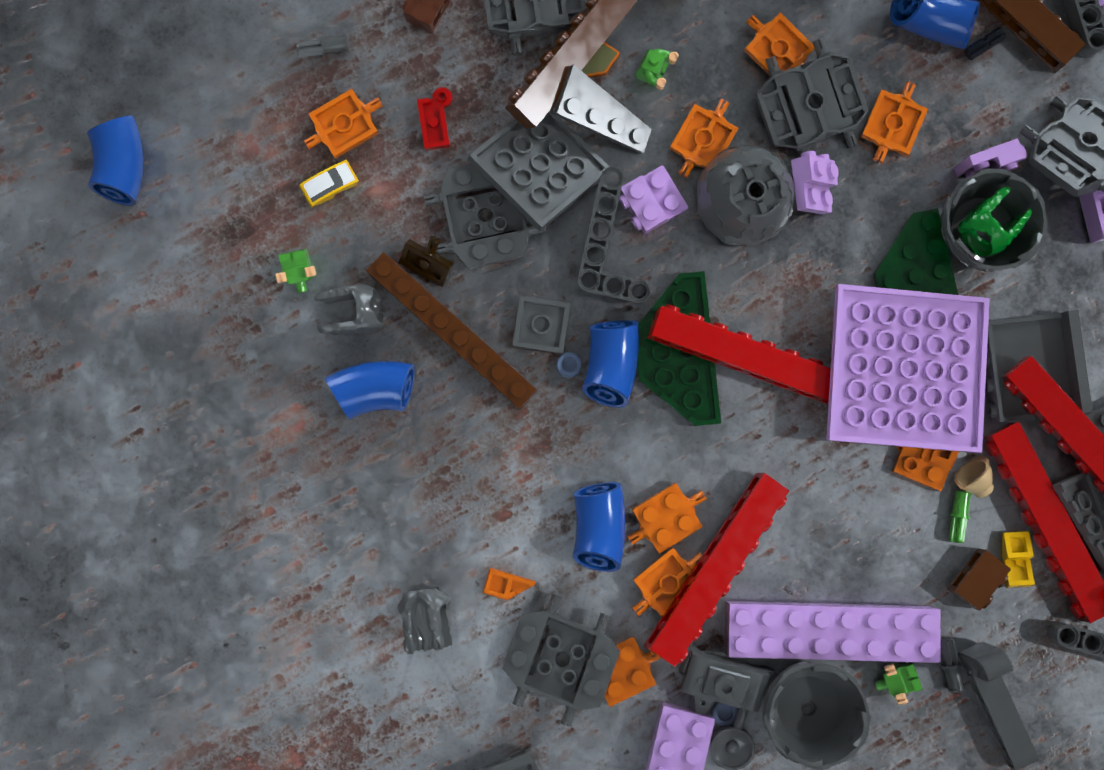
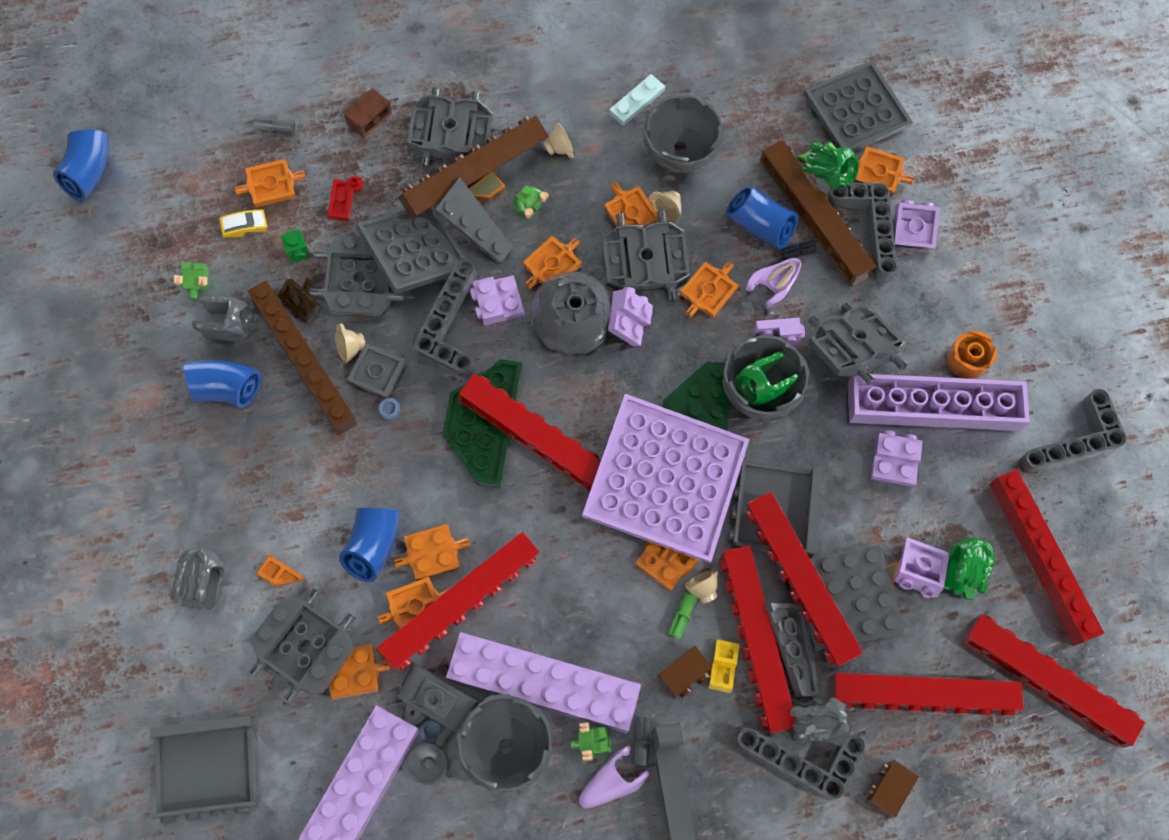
camera: 10 degrees right, 15 degrees down
blue brick [582,320,639,408] -> none
none -> green brick [280,229,311,265]
none -> tan piece [335,324,365,363]
none -> lavender animal [579,746,650,808]
none -> tan piece [649,190,681,221]
none -> lavender animal [746,258,802,309]

